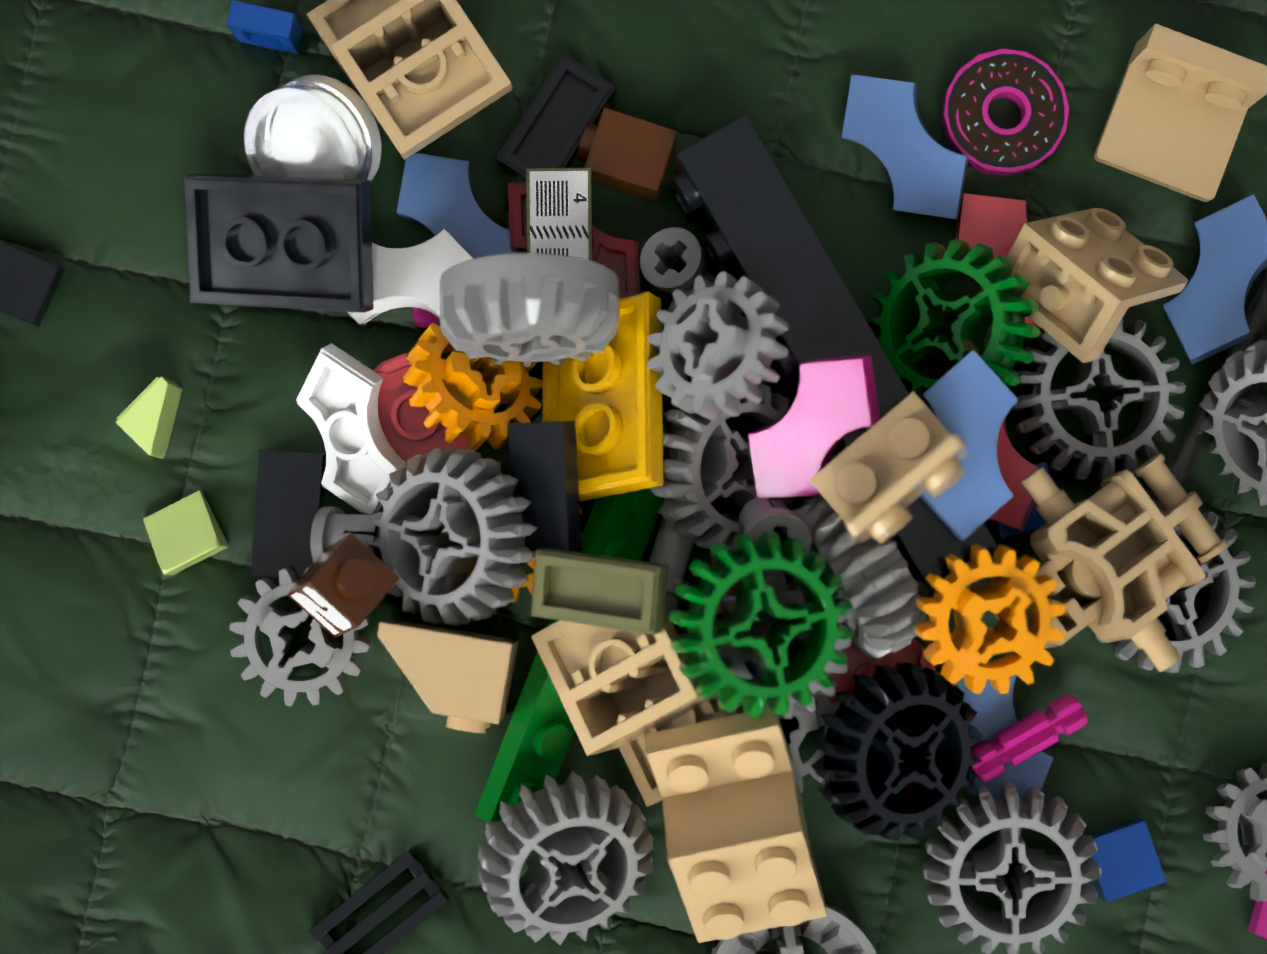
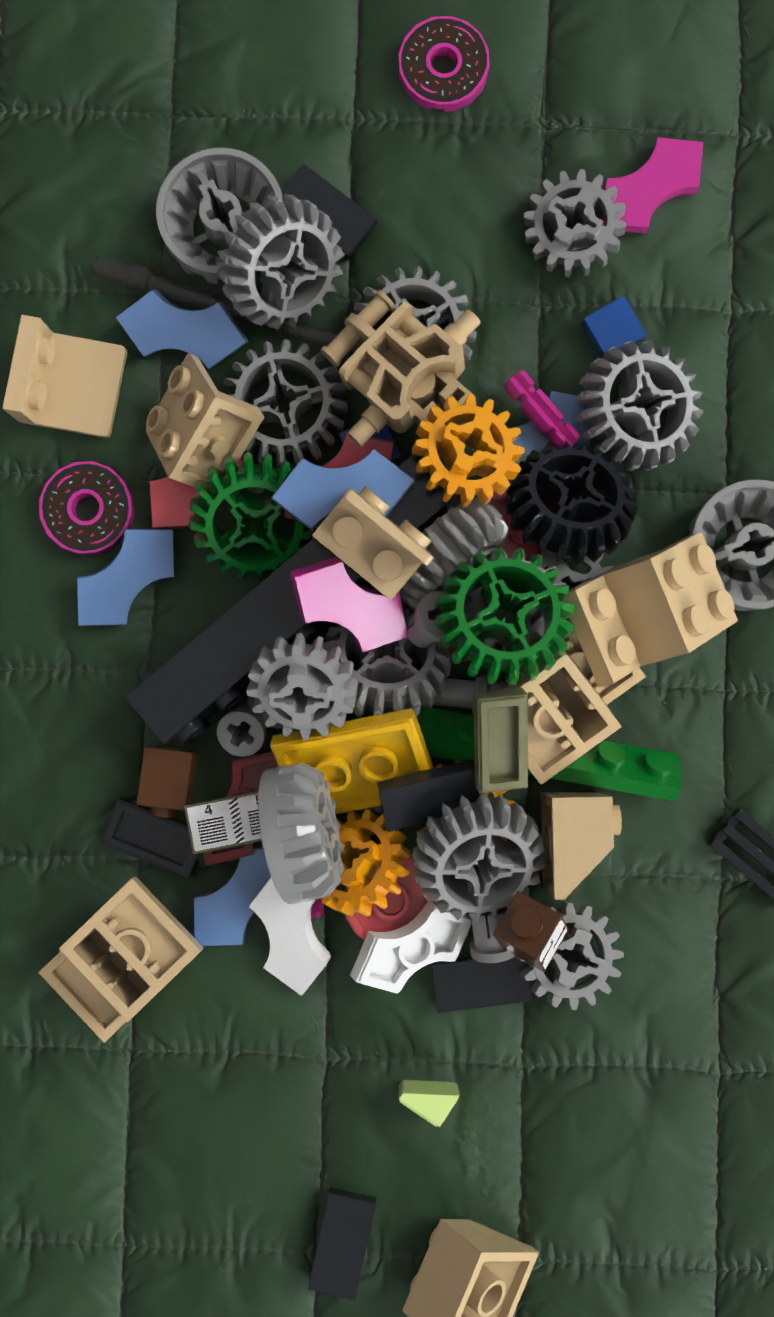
camera: 95 degrees left, 0 degrees up
yellowish green slope [143,490,230,575] -> none
black tile [184,173,374,313] -> none
blue tile [226,0,305,55] -> none
clear piece [244,75,382,182] -> none
light grey gear [478,771,654,946] -> none

